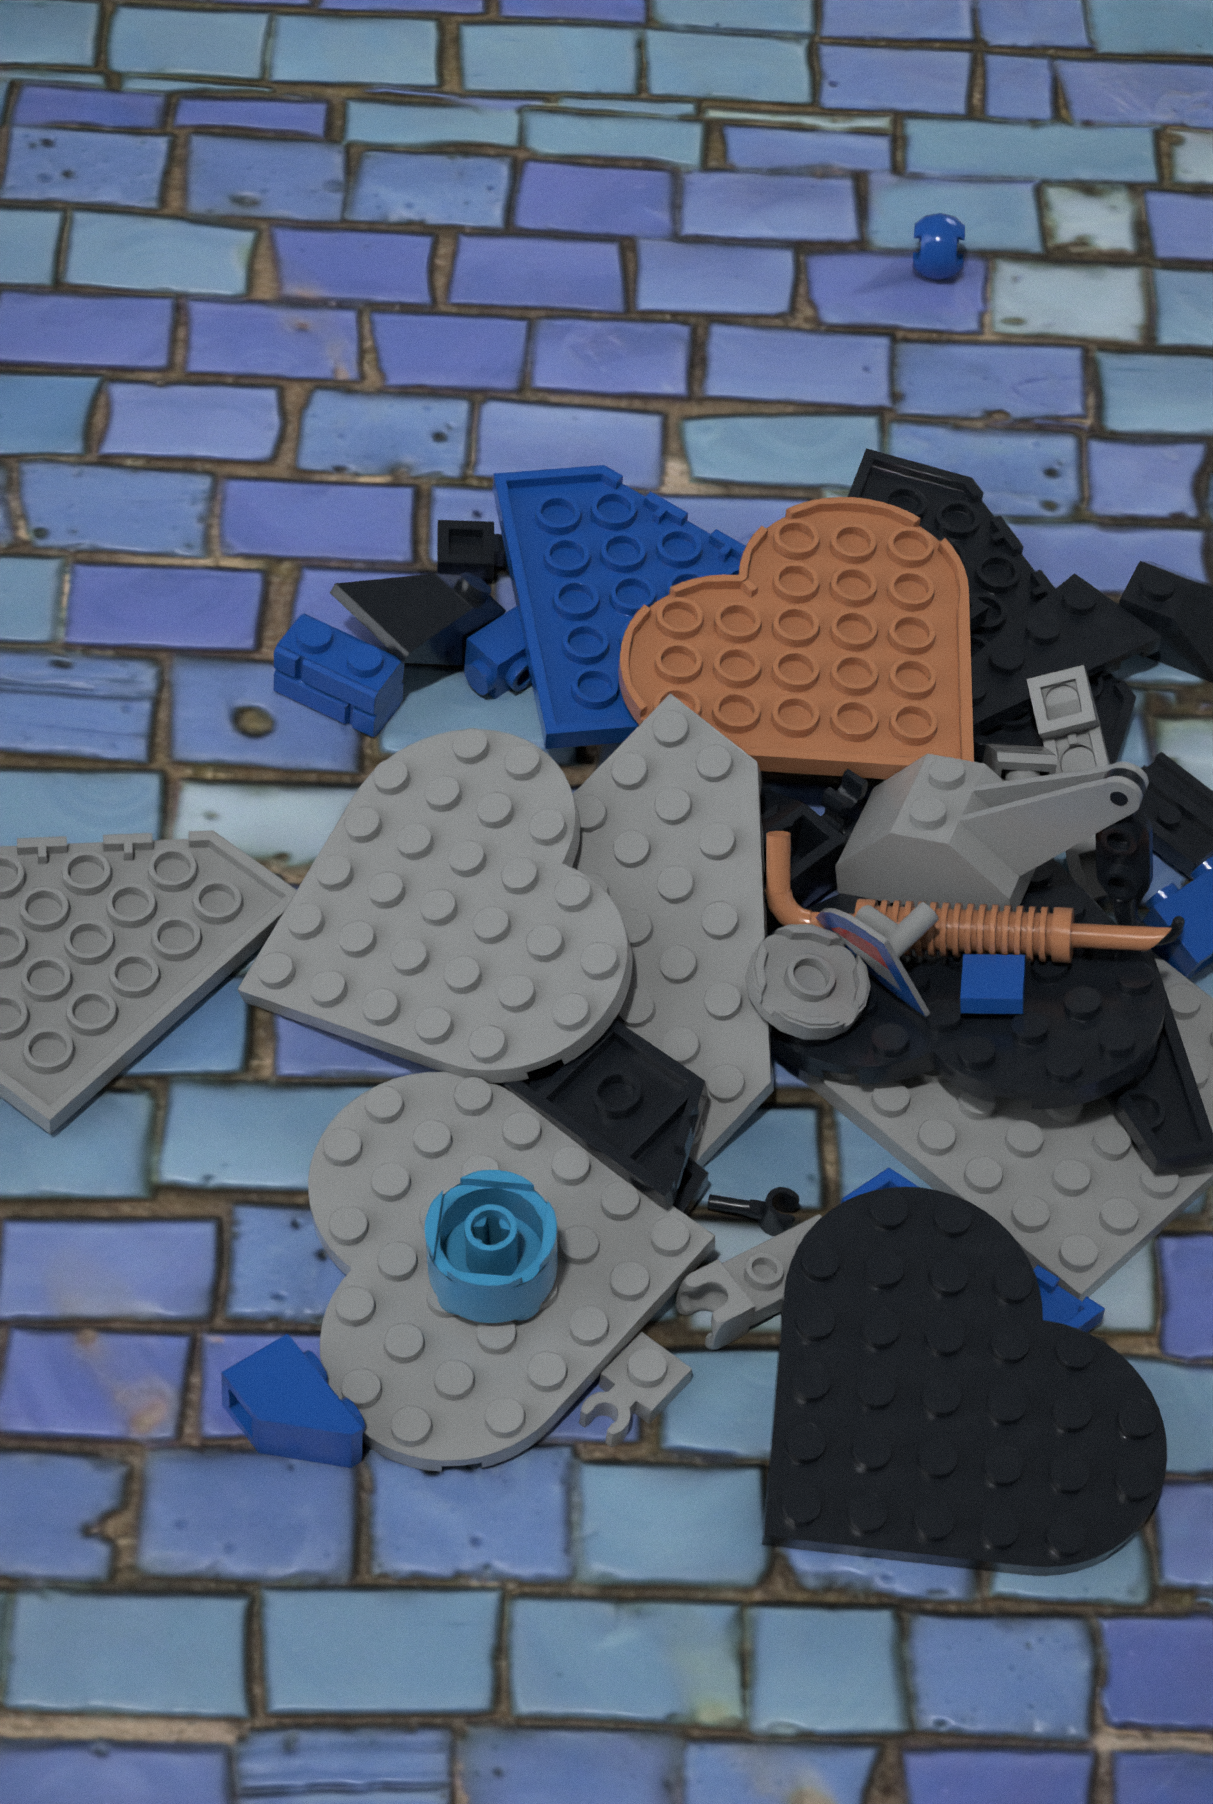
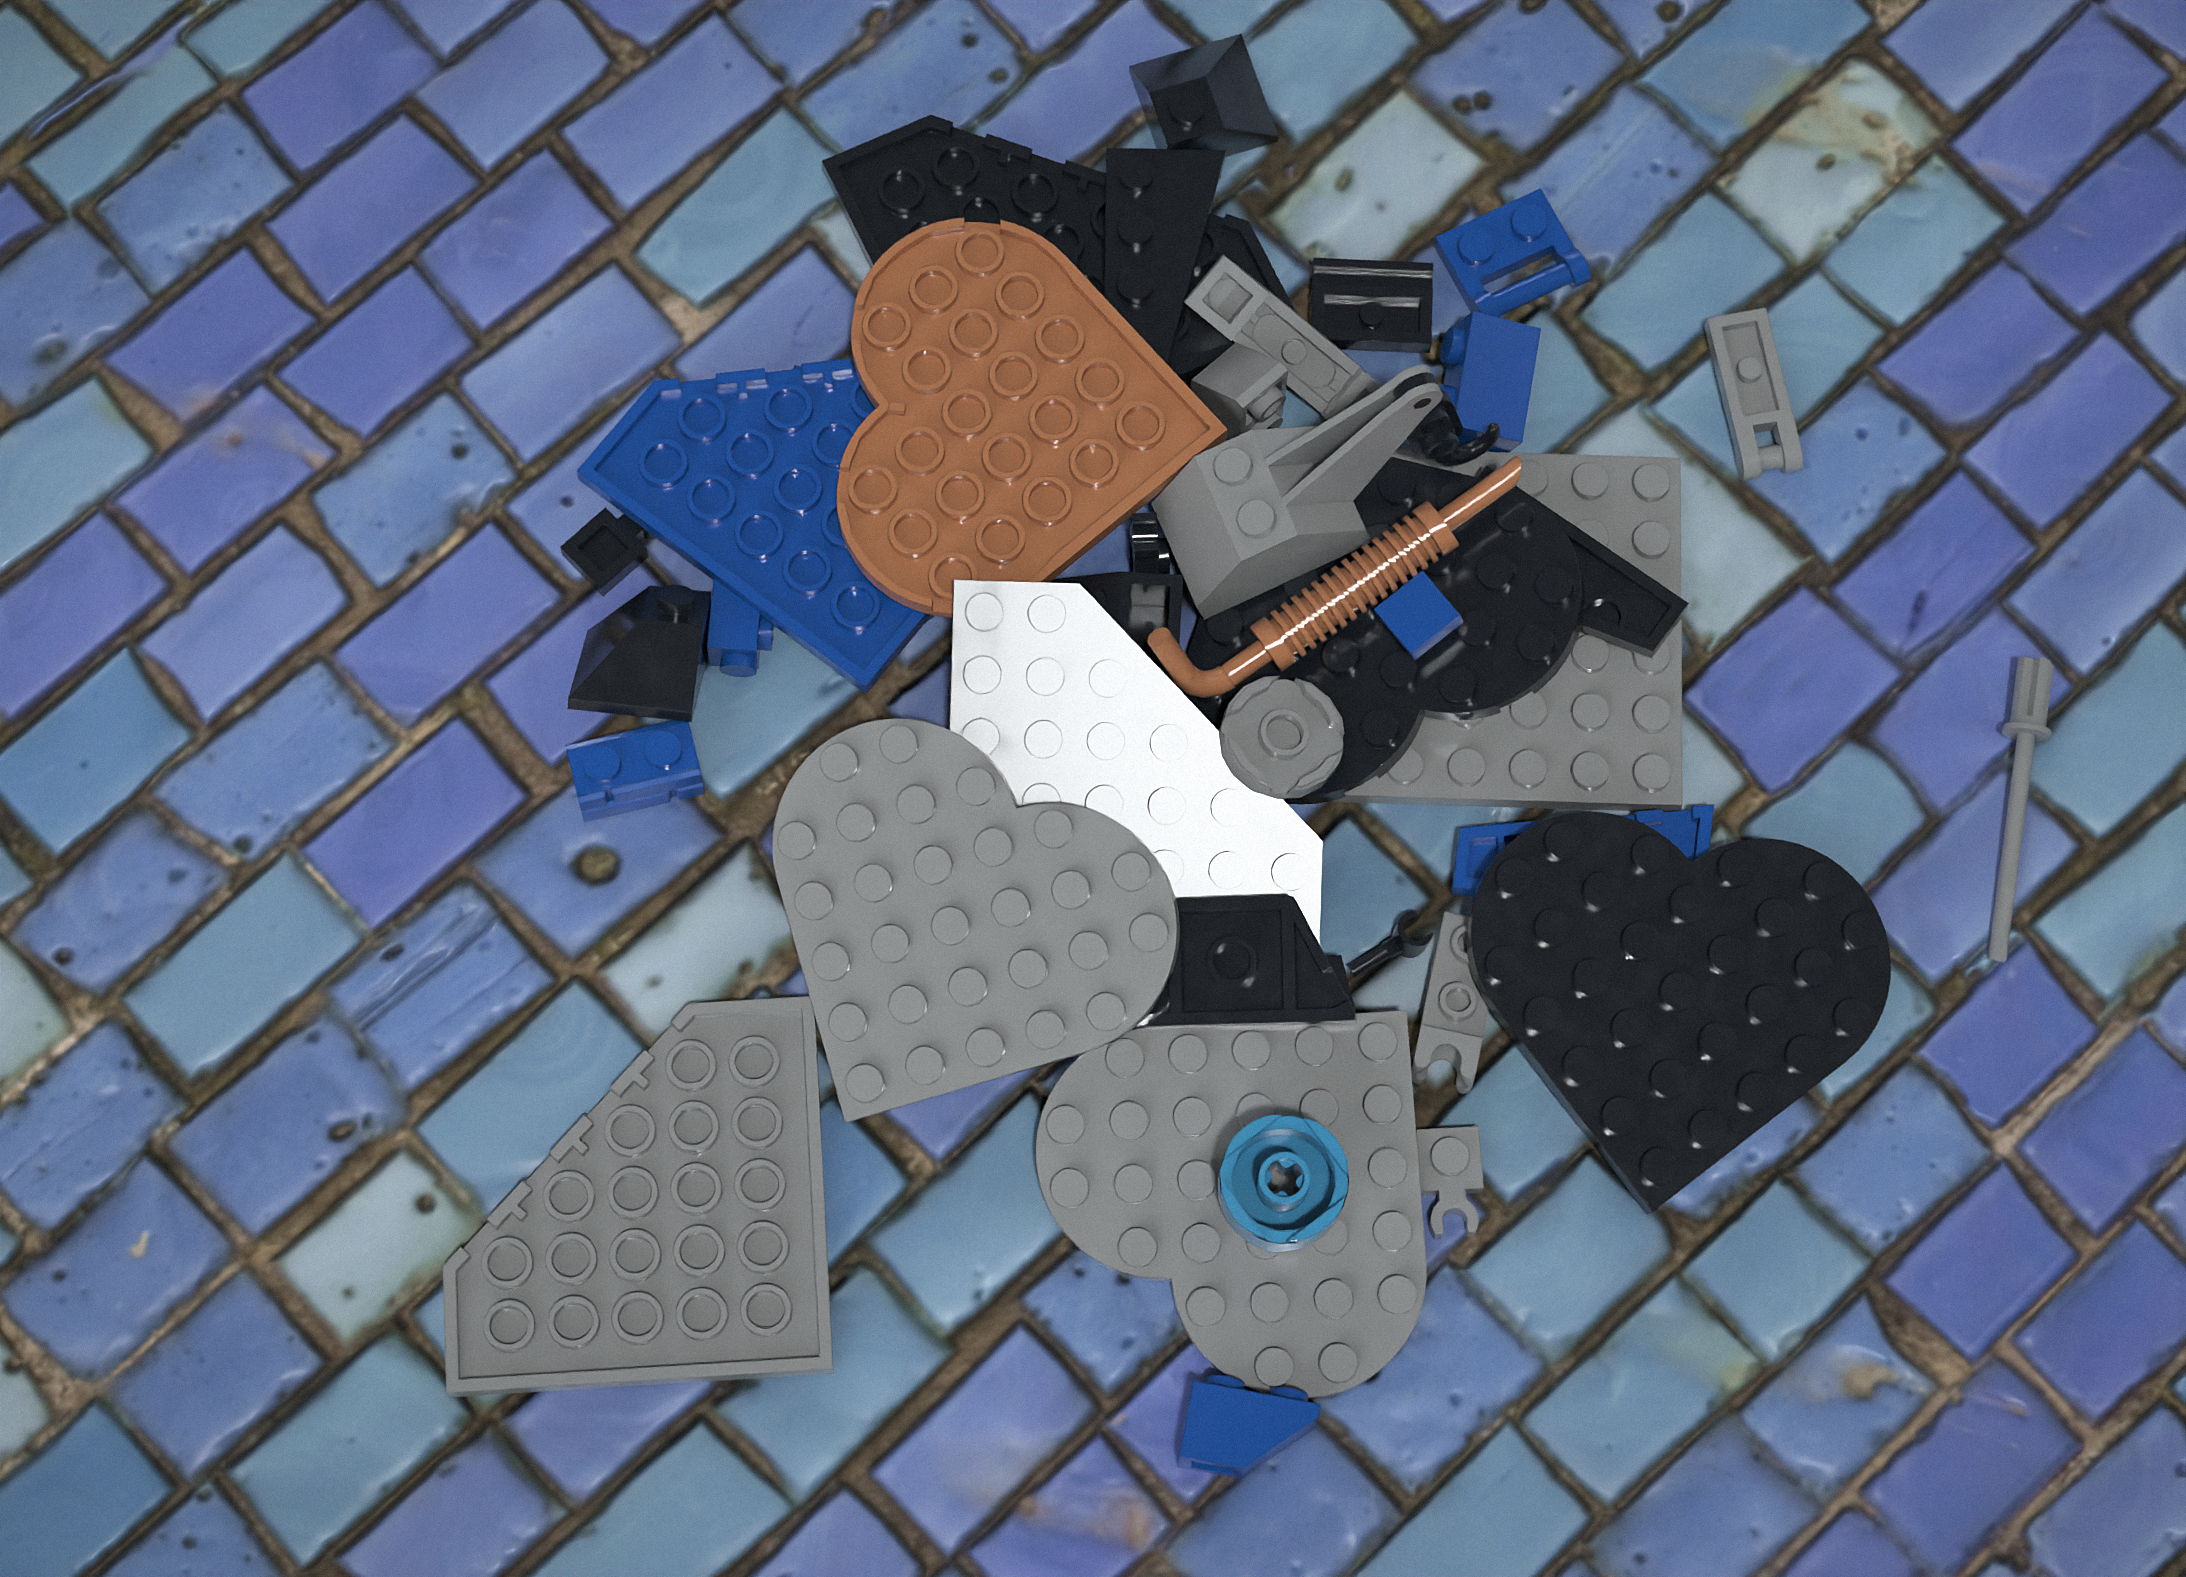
camera: 40 degrees left, 20 degrees up
light grey shield [816,902,939,1017] -> none

